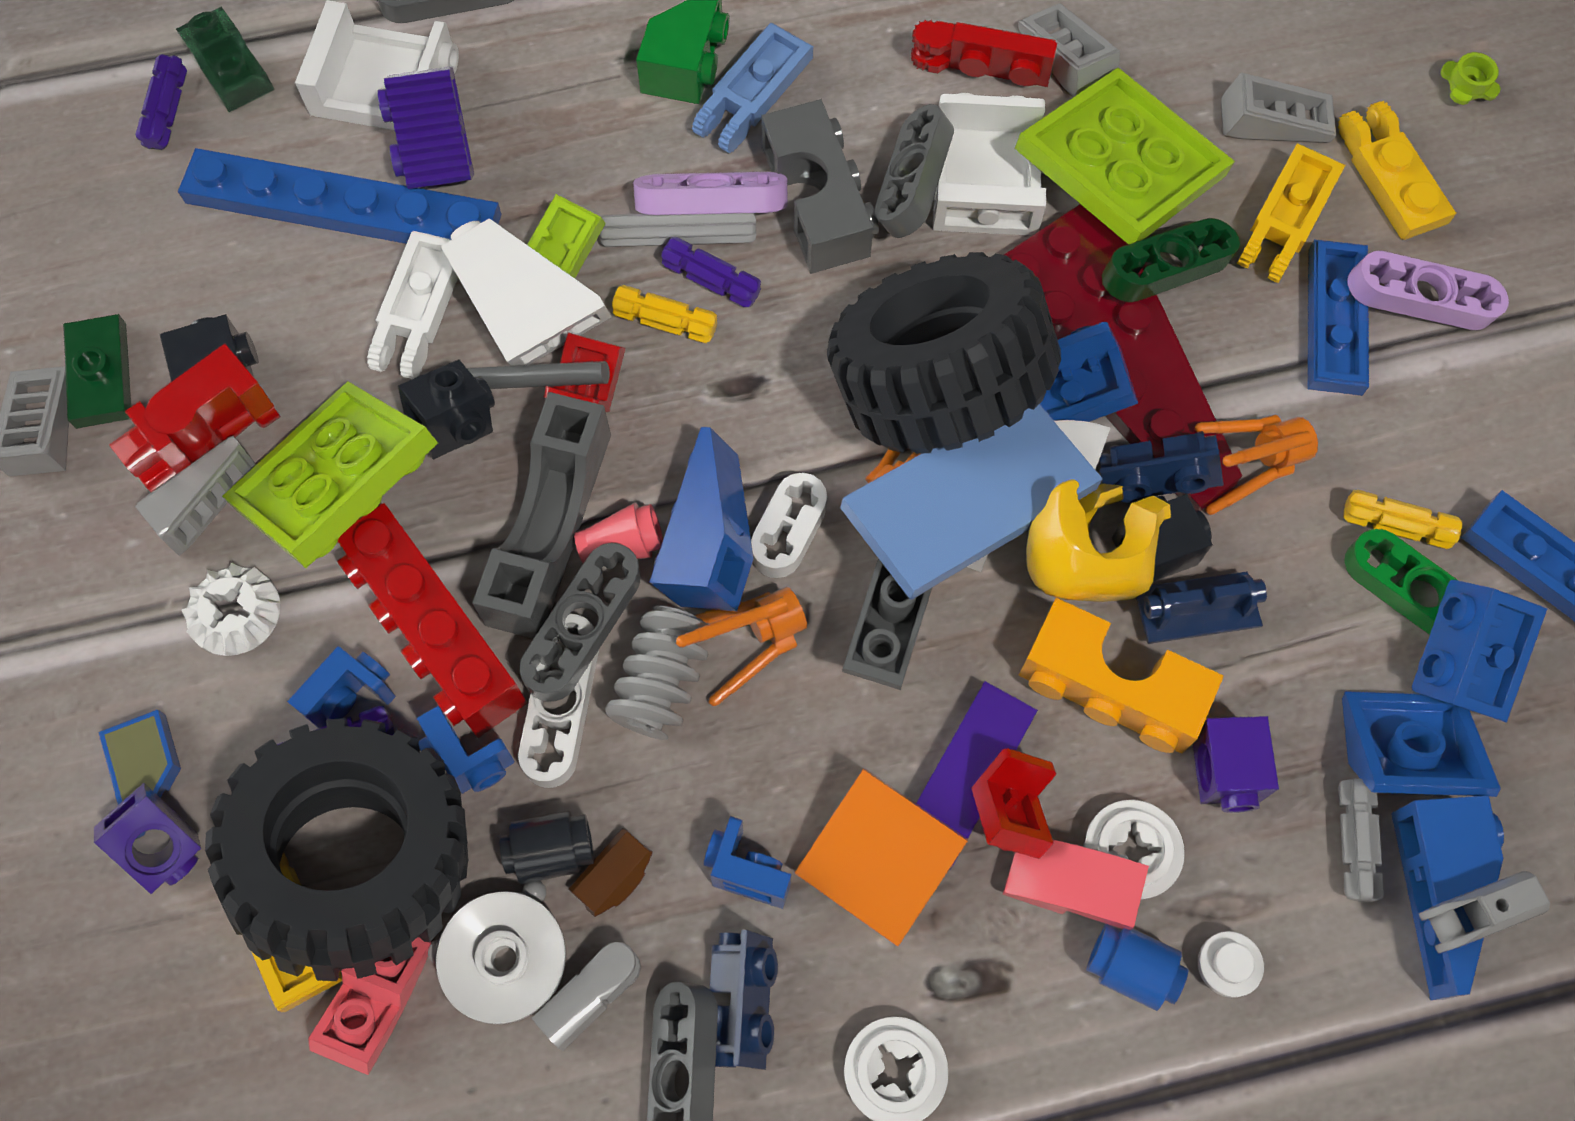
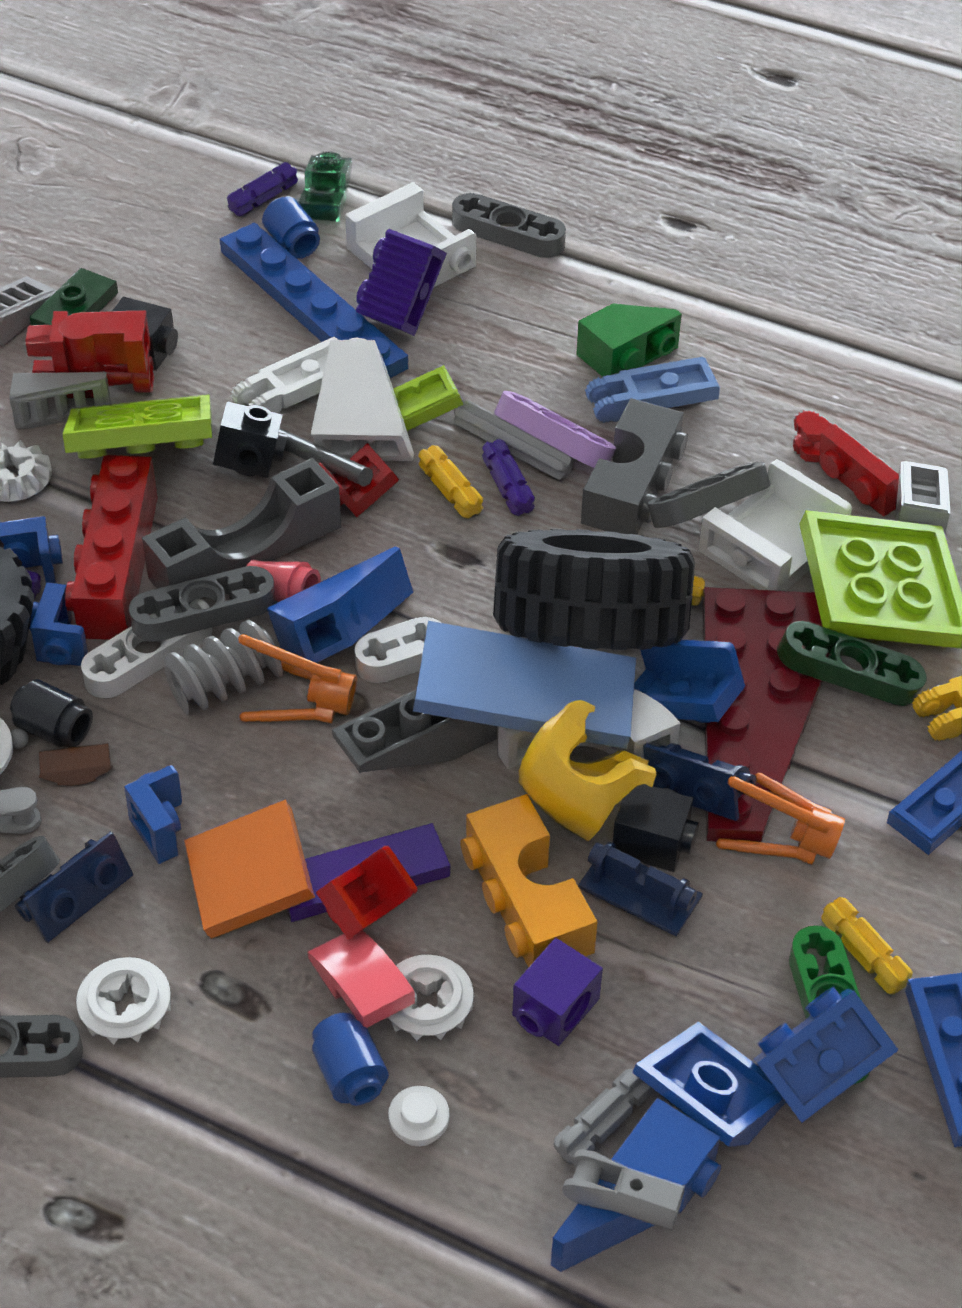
camera: 40 degrees right, 20 degrees down
none -> blue brick [262,197,320,259]

